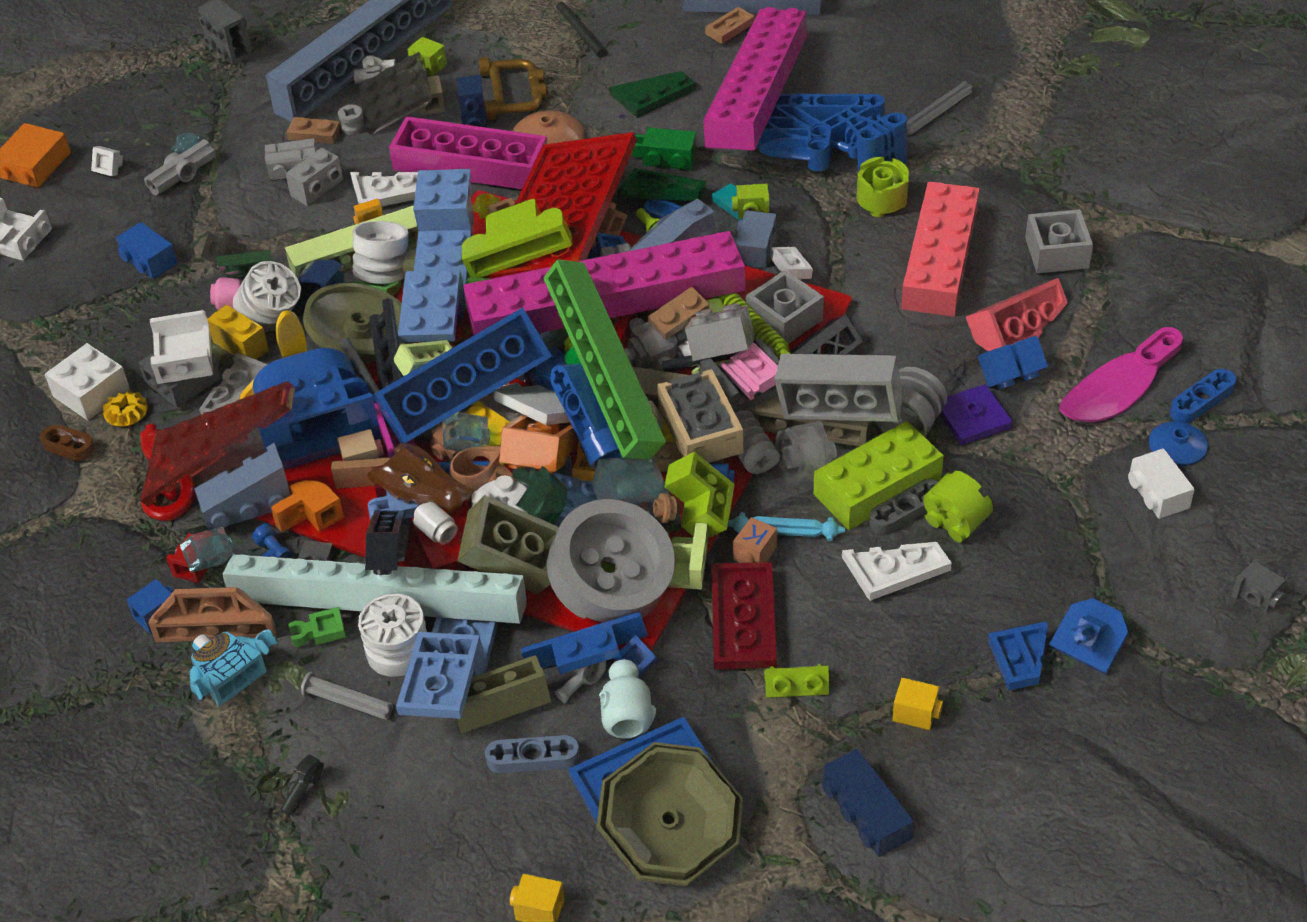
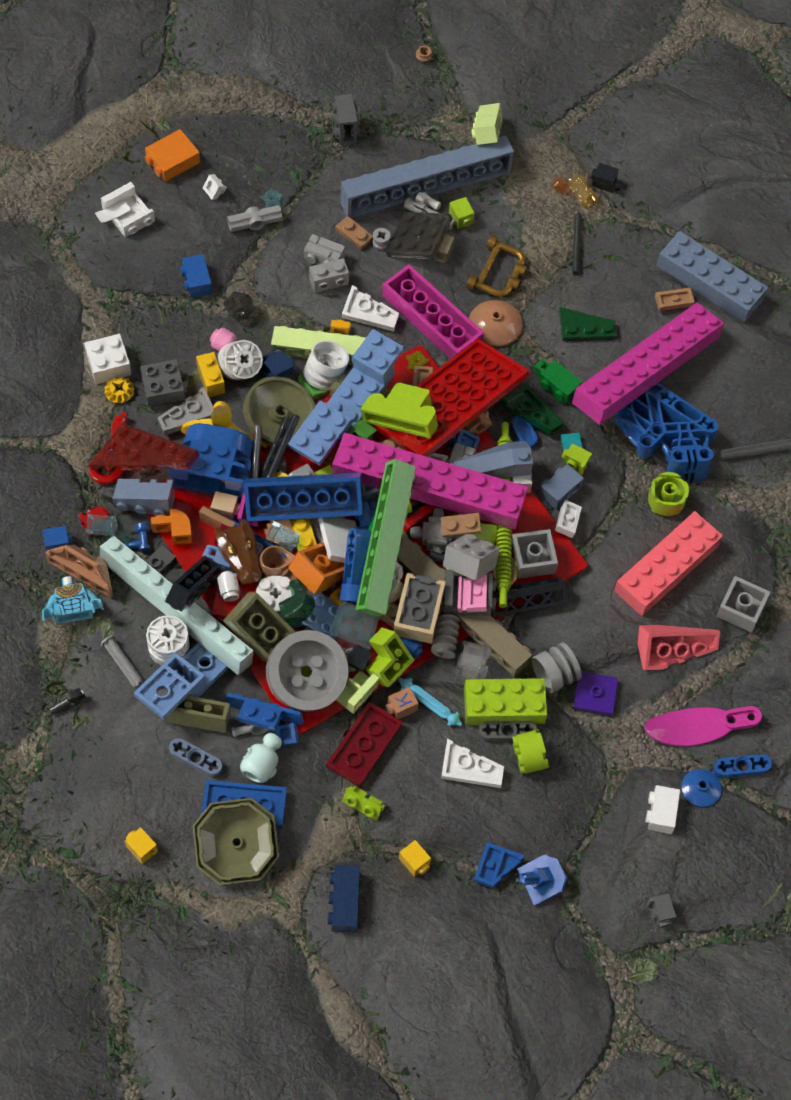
camera: 25 degrees right, 15 degrees up
reddish brown plate [40,425,94,461] -> none
white panel [150,310,213,384] -> none
dark green wing [216,250,271,280] -> none
bright green plate [288,607,346,647] -> none
yellowish green slope [394,340,452,376] -> none
dark blue brick [456,75,487,128] -> none
medium nougat plate [653,493,677,523] -> none
light grey brick [775,354,903,422] -> none
blue piece [977,335,1048,389] -> none

